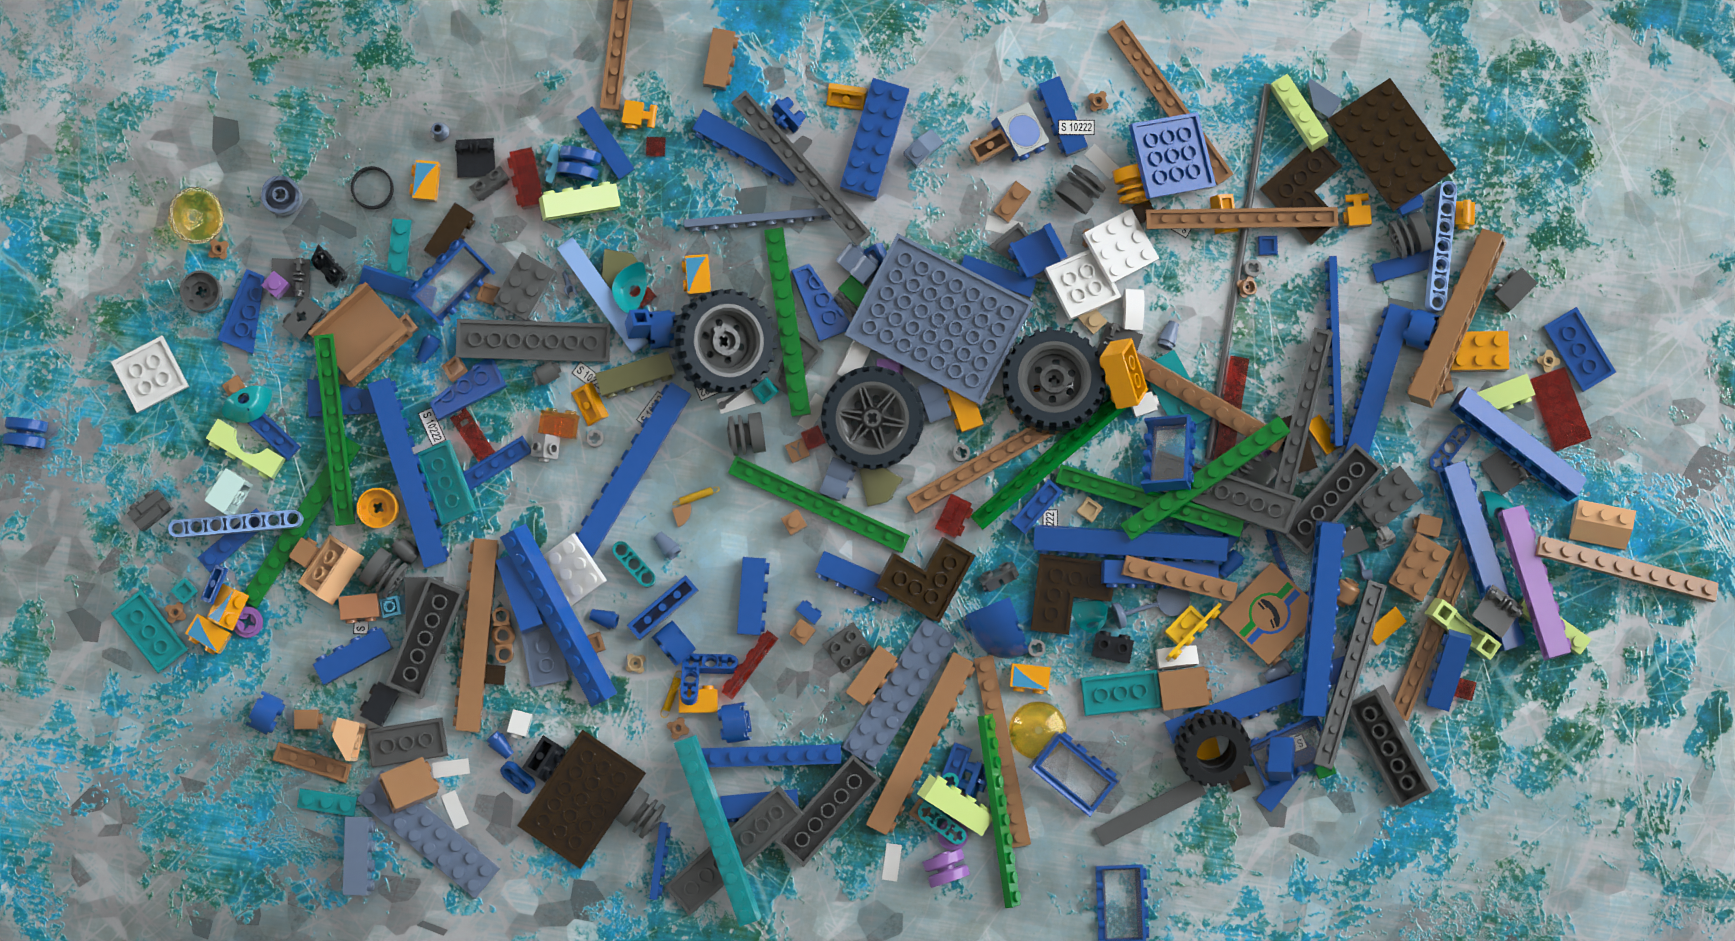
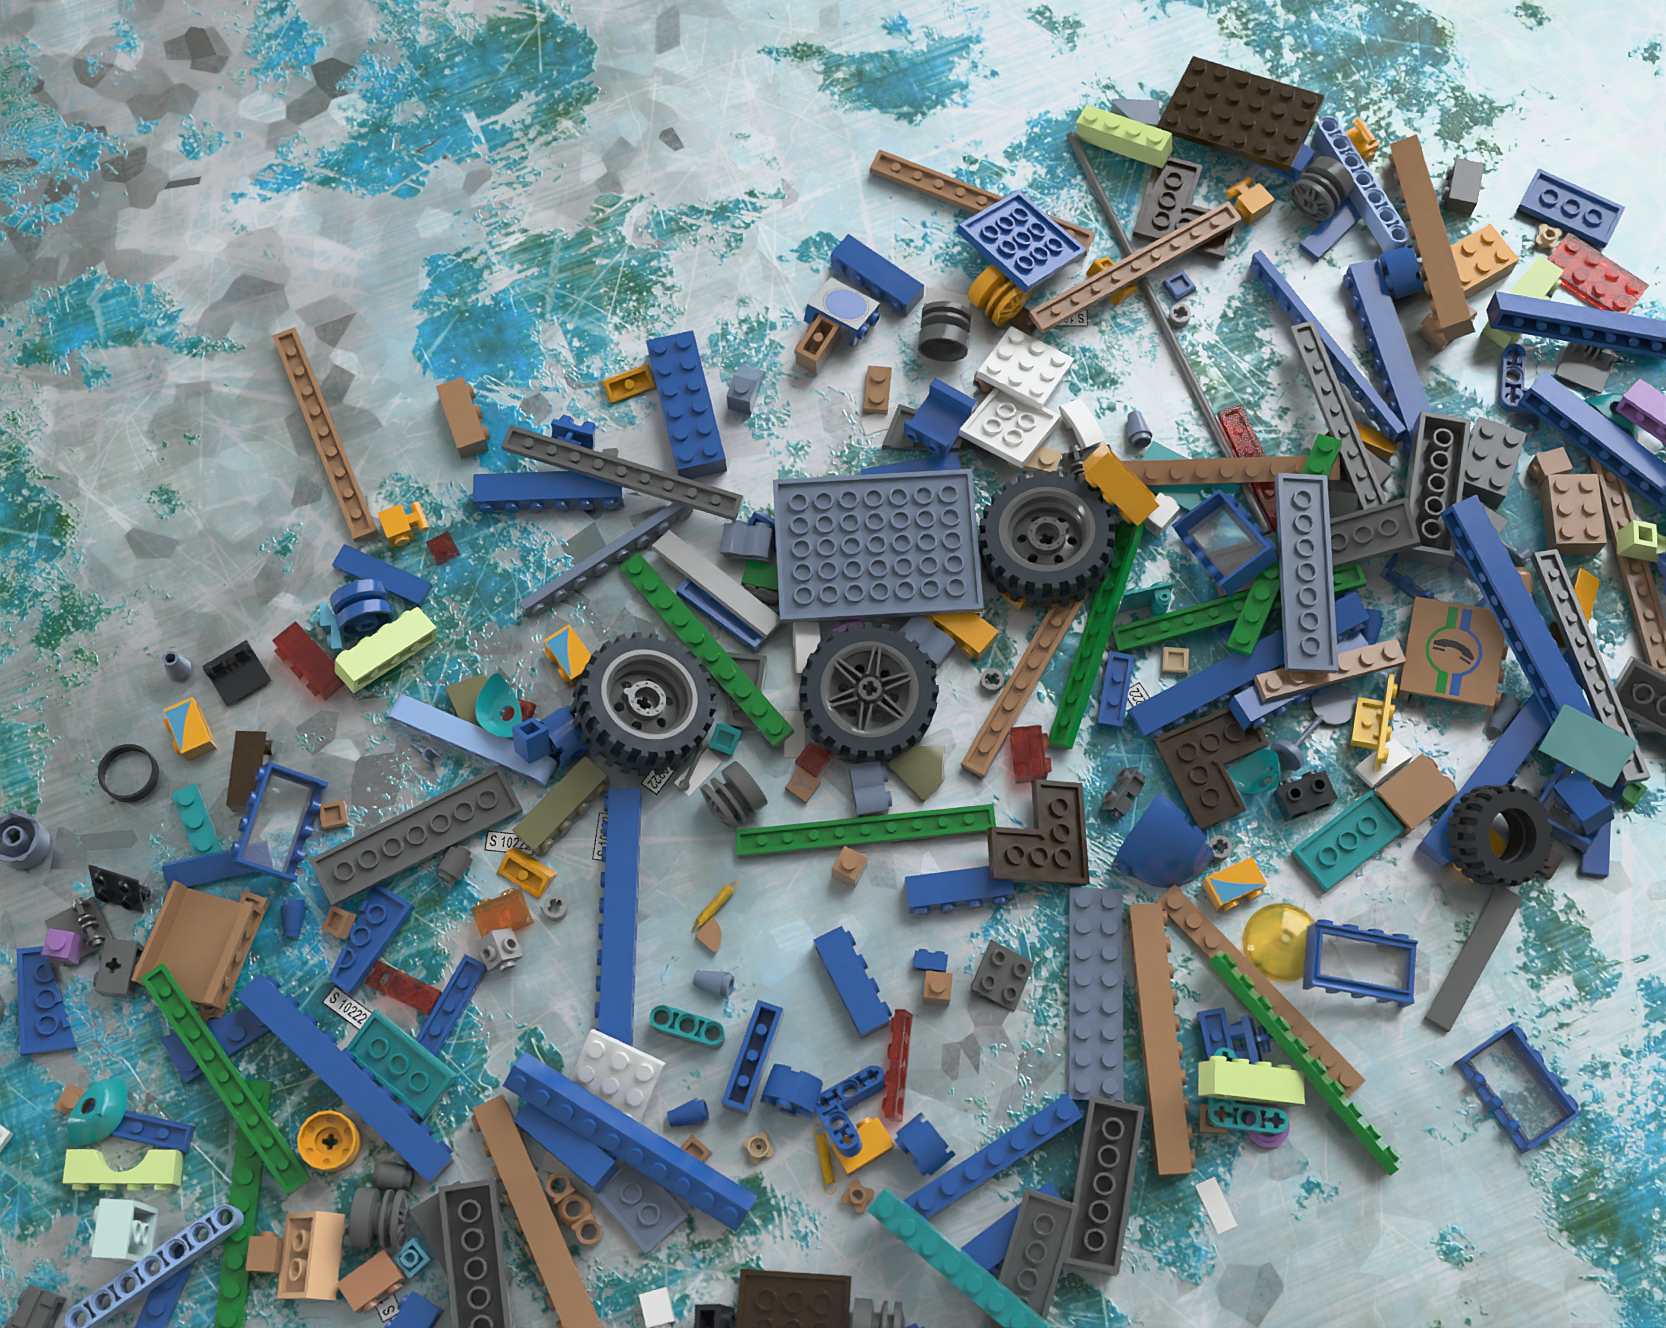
camera: 30 degrees left, 15 degrees down
dark grey hinge [469,166,510,201] -> none
dark brown tile [485,664,506,685] -> none
dark grey brick [493,252,557,321] -> none
medium nougat brick [845,646,898,706] -> none
medium lavender wheel [922,848,970,888] -> none
white sticker [1058,120,1095,135] -> none
medium nougat plate [1088,91,1109,112] -> none
medium nougat plate [1237,276,1257,298] -> none
light grey plate [1375,525,1396,552] -> none
none -> light grey tile [652,530,782,639]
none -> teal hinge [1118,581,1174,617]
none -> sand blue plate [1275,473,1339,673]
none -> teal tile [1539,704,1638,788]

